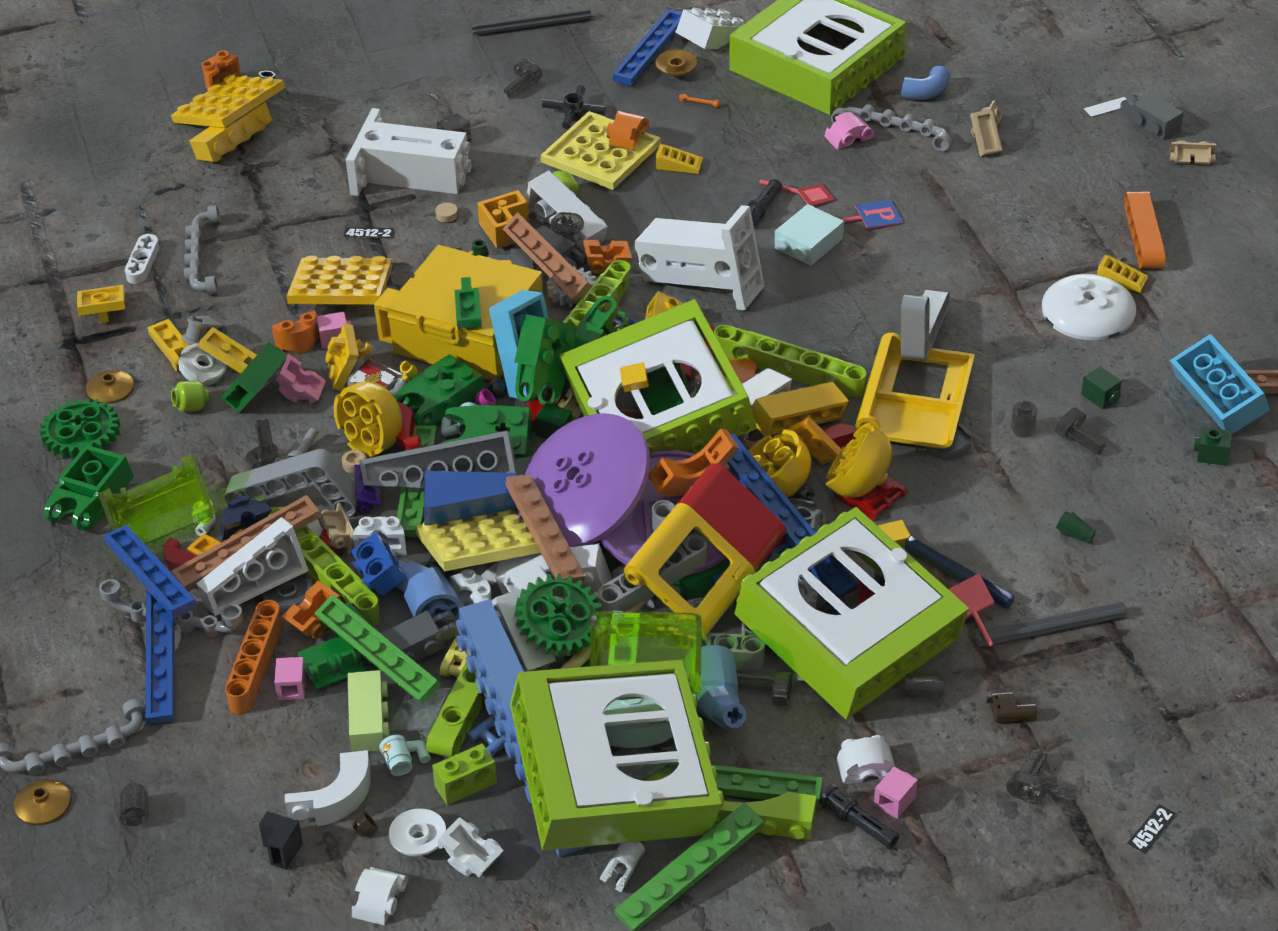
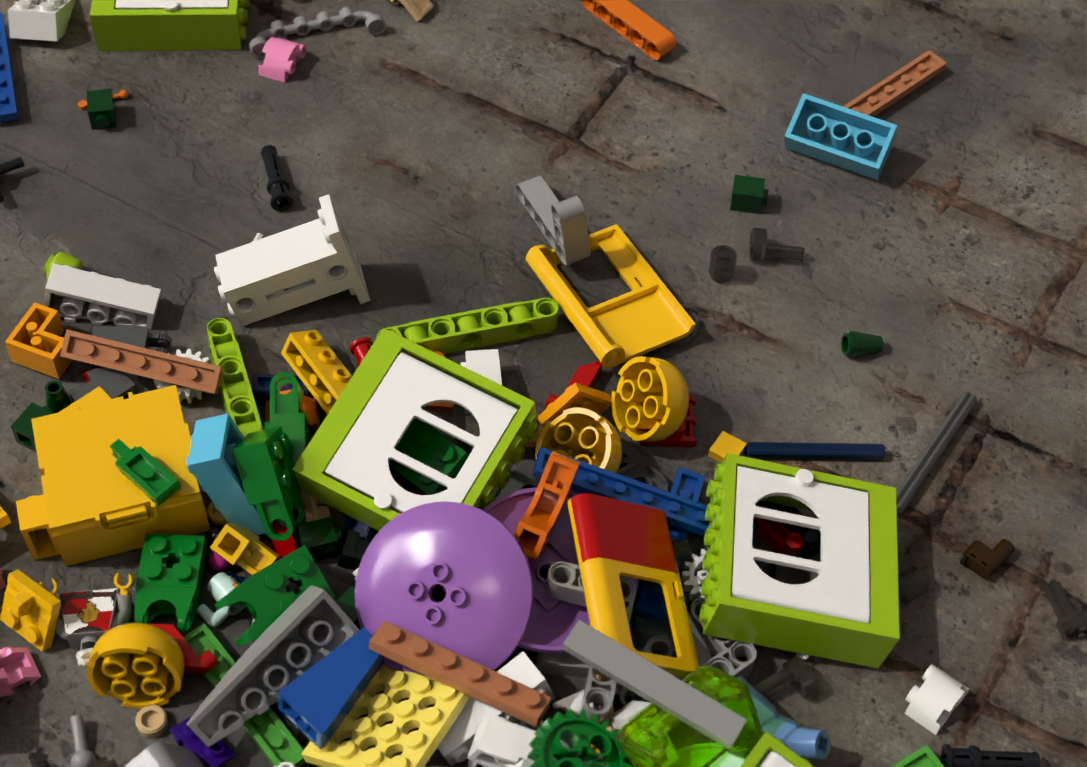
camera: 45 degrees left, 10 degrees up
light yellow piece [540,111,661,190] -> none
clear smoke piece [550,212,584,238] -> none
orange cylinder [583,240,632,274] -> none
orange cylinder [606,111,650,150] -> none
yellow tile [620,362,649,392] -> none
pearl gold dish [656,50,697,76] -> none
yellow slope [656,144,703,174] -> none
yellow brick [752,382,849,436] -> none
piece [759,180,835,206] -> none
light aqua brick [775,204,844,266] -> none
blue piece [841,200,904,229] -> none
bright pink brick [874,767,918,819] -> none
coral piece [948,573,995,647] -> none
white brick [1042,274,1136,340] -> none
yellow slope [1097,255,1148,293] -> none
dark green brick [1193,427,1232,466] -> none
none -> dark green brick [86,88,117,130]
none -> yellow brick [210,523,280,575]
none -> light grey tile [562,620,747,750]

